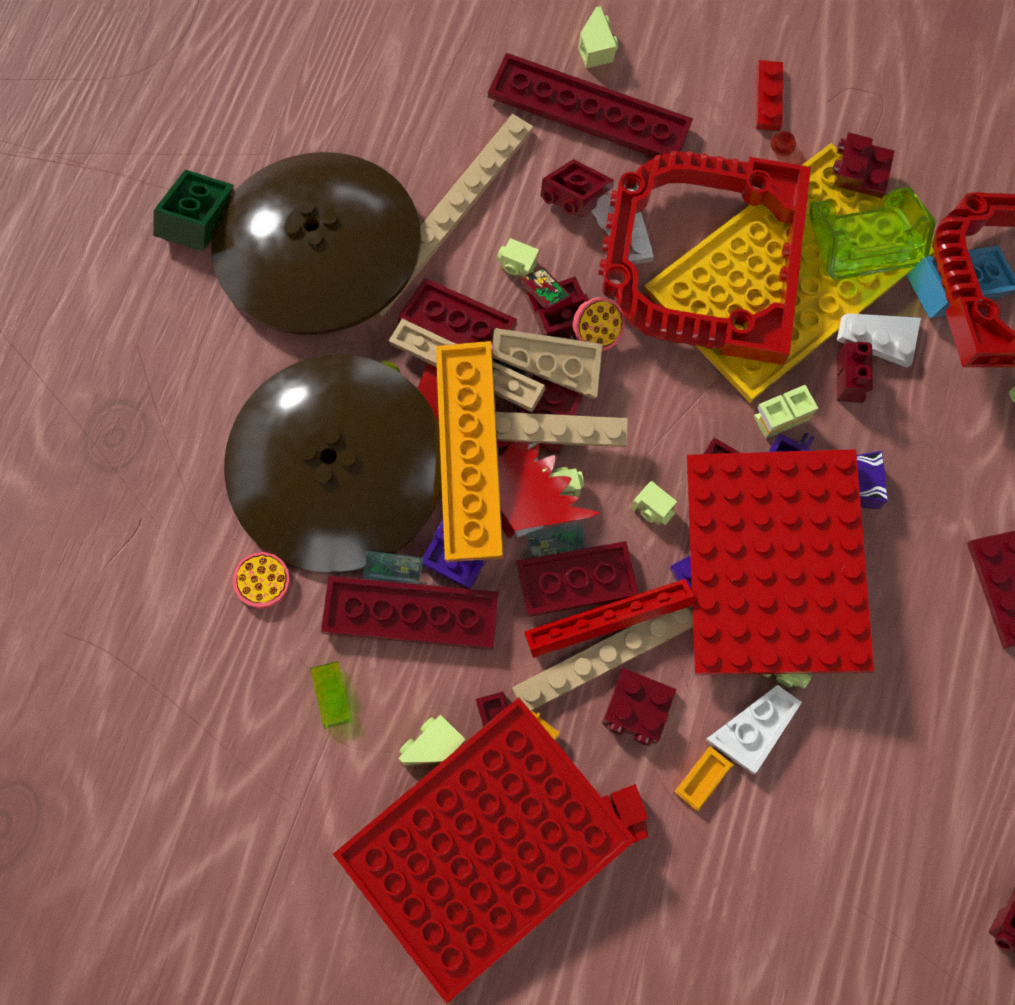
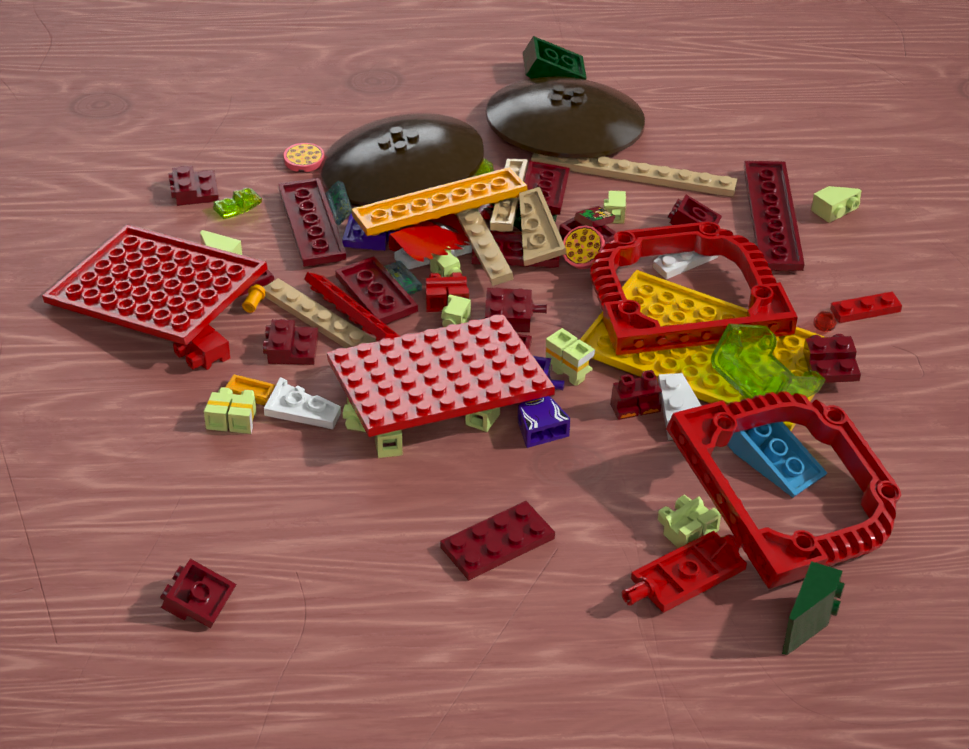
camera: 75 degrees right, 30 degrees down
none -> dark red plate [168,166,219,206]
none -> yellowish green hips [204,387,256,434]
none -> red hips [426,272,469,312]
none -> dark red plate [485,287,547,333]

